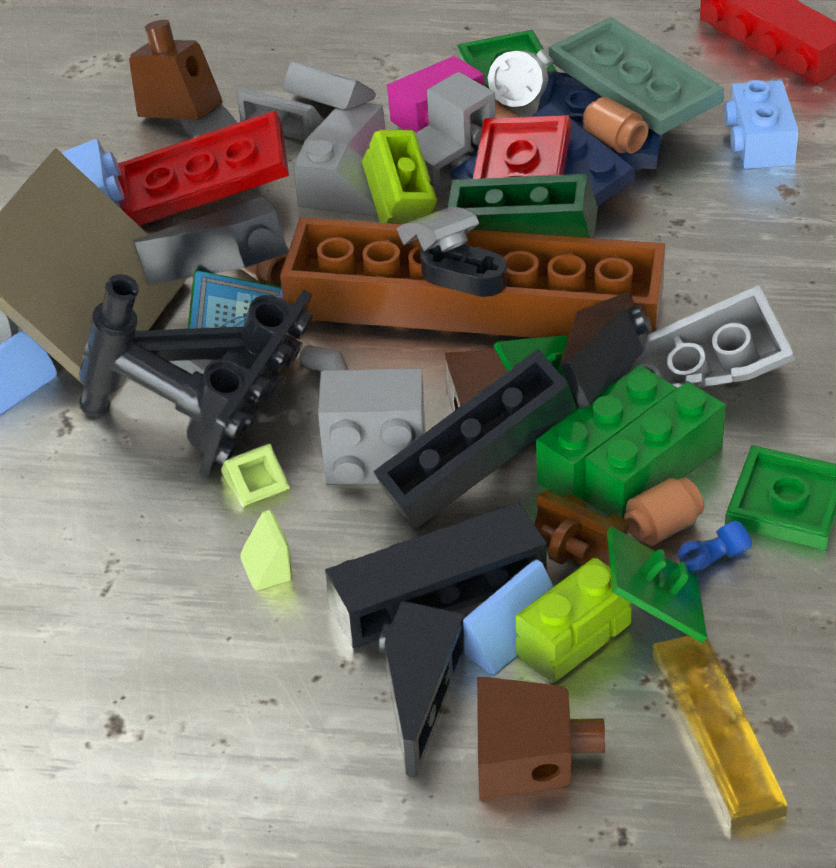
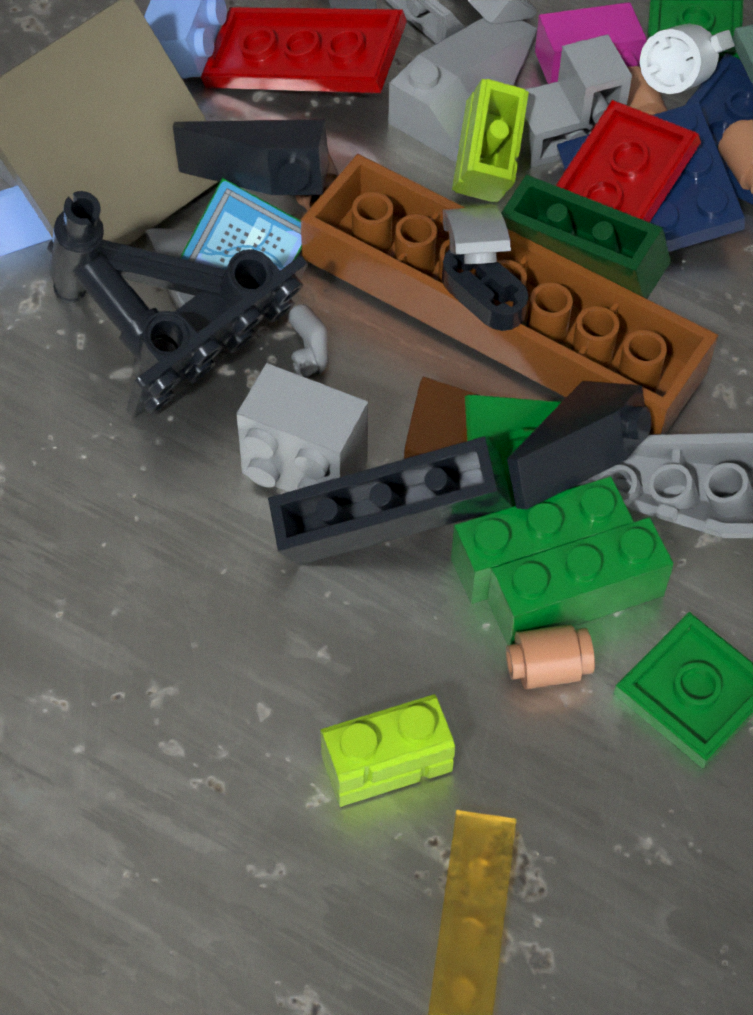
camera: 20 degrees right, 15 degrees up
yellowish green slope [221,444,290,508] -> none
yellowish green slope [241,510,293,590] -> none
black brick [325,502,547,648] -> none
black slope [379,601,465,777] -> none
light blue slope [463,559,553,675] -> none
reddish brown torso [477,677,605,799] -> none
reddish brown hips [534,490,629,567] -> none
green piece [607,526,707,643] -> none
blue arm [678,521,752,572] -> none

